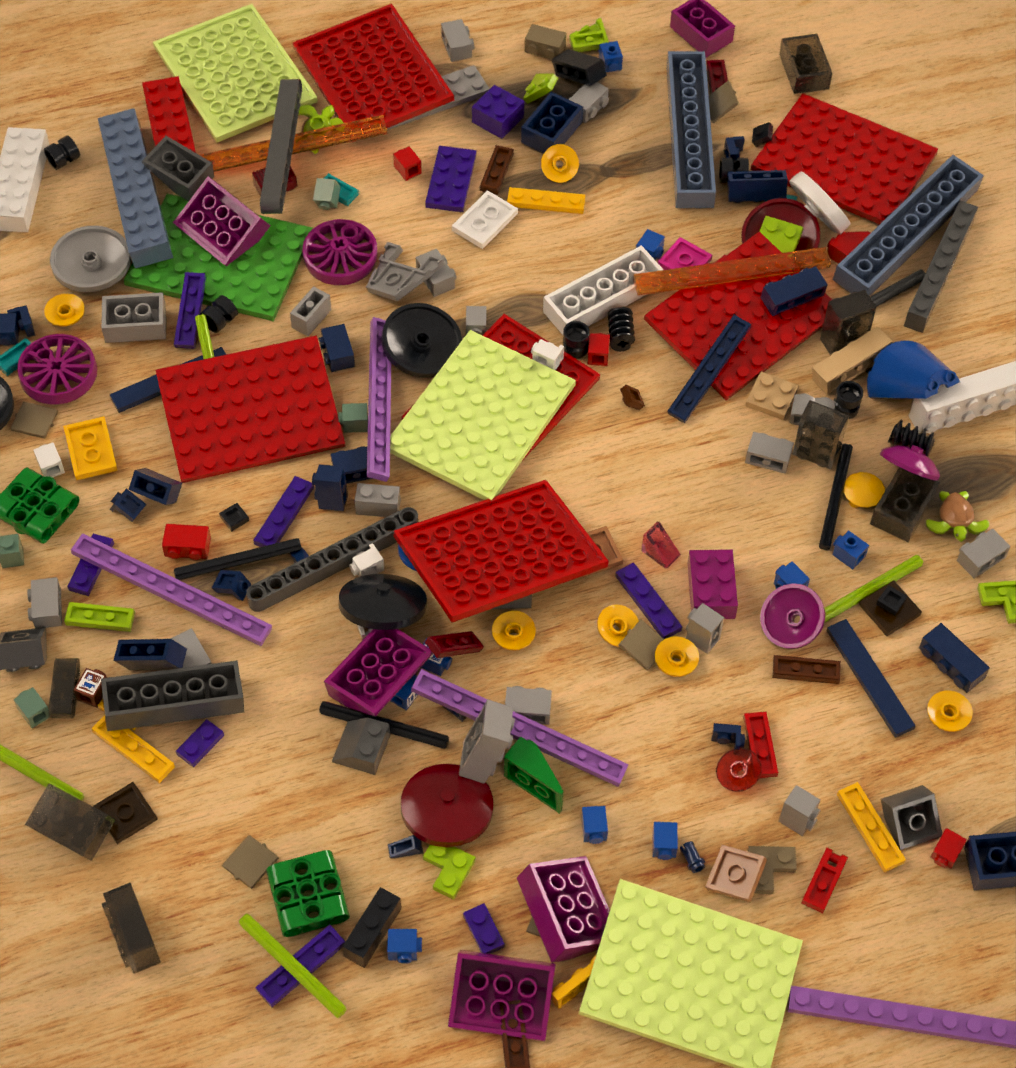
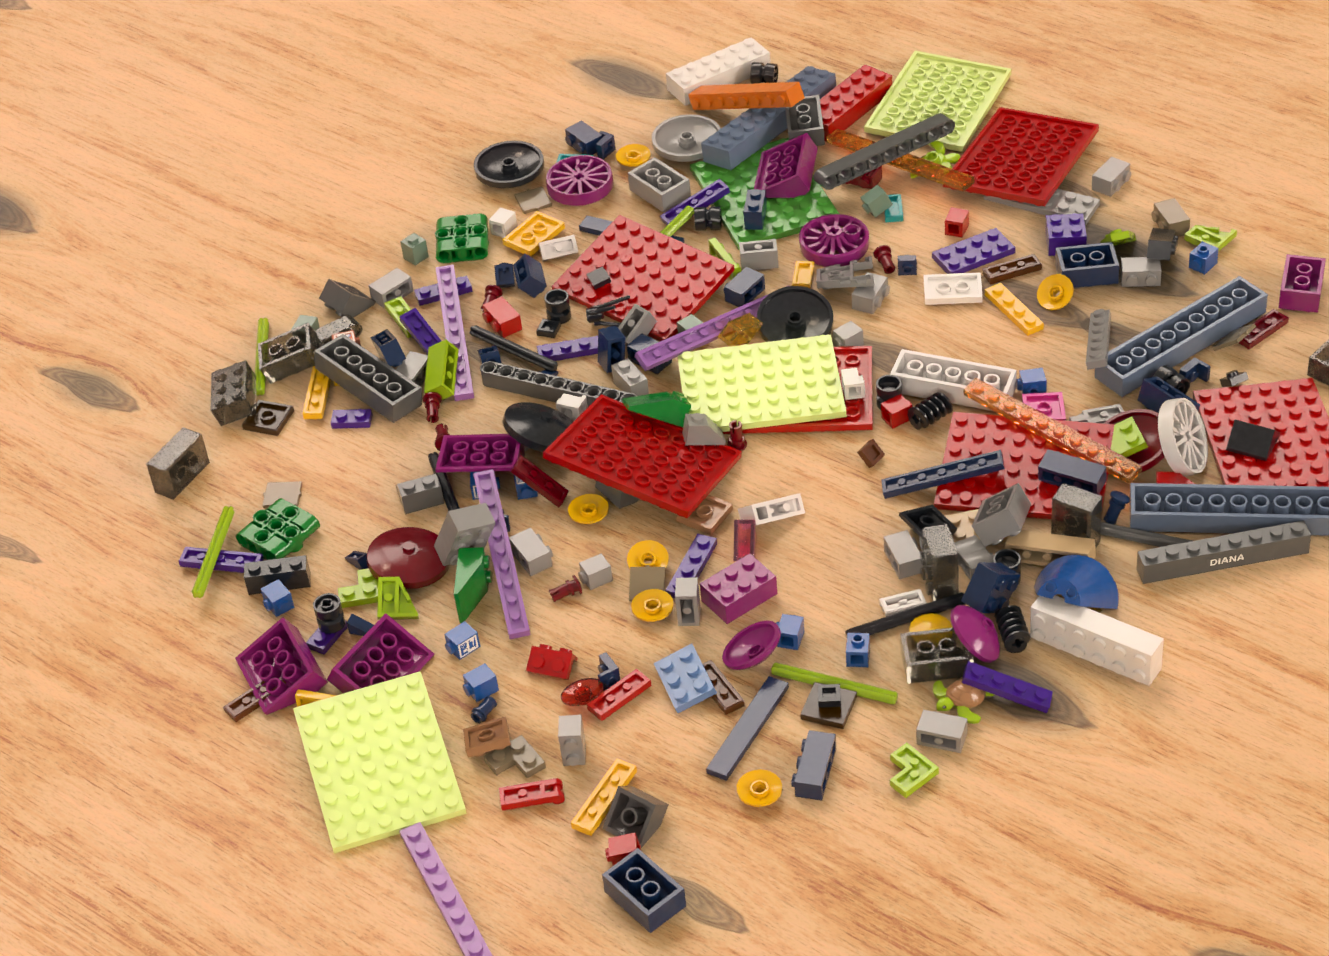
camera: 60 degrees right, 15 degrees down
none -> clear smoke brick [258,323,320,384]
none -> black wheel [313,593,346,634]
none -> dark blue piece [347,614,374,636]
none -> lime wing [377,577,419,620]
none -> dark purple plate [399,308,441,355]
none -> dark red pin [423,392,442,423]
none -> lime brick [424,339,459,400]
none -> dark red pin [435,423,450,451]
none -> dark red pin [481,285,503,312]
none -> red bracket [526,644,578,680]
none -> white plate [538,235,578,261]
none -> black wheel [544,289,571,324]
none -> dark red pin [549,575,583,602]
none -> light grey brick [578,553,613,590]
none -> tile [586,266,611,290]
none -> black plant [586,295,630,327]
none -> light grey brick [618,304,657,347]
none -> green slope [622,391,692,427]
none -> medium blue plate [654,643,717,713]
none -> light grey slope [682,413,726,445]
none -> orange brick [688,82,805,110]
none -> lime plate [708,237,741,280]
none -> clear yellow slope [717,313,763,346]
none -> dark red pin [727,420,747,451]
none -> white slope [738,493,805,529]
none -> brick [743,189,767,230]
none -> yellow tile [792,261,815,288]
none -> dark red pin [873,245,896,274]
none -> white tile [879,589,927,617]
none -> dark blue bracket [898,255,917,276]
none -> black slope [899,504,957,552]
none -> dark blue brick [961,562,1021,613]
none -> dark purple plate [962,661,1053,713]
none -> light grey brick [972,483,1031,547]
none -> light grey hinge [1069,404,1124,423]
none -> light grey plate [1086,309,1111,370]
none -> dark blue pin [1103,491,1130,525]
none -> black slope [1226,419,1280,461]

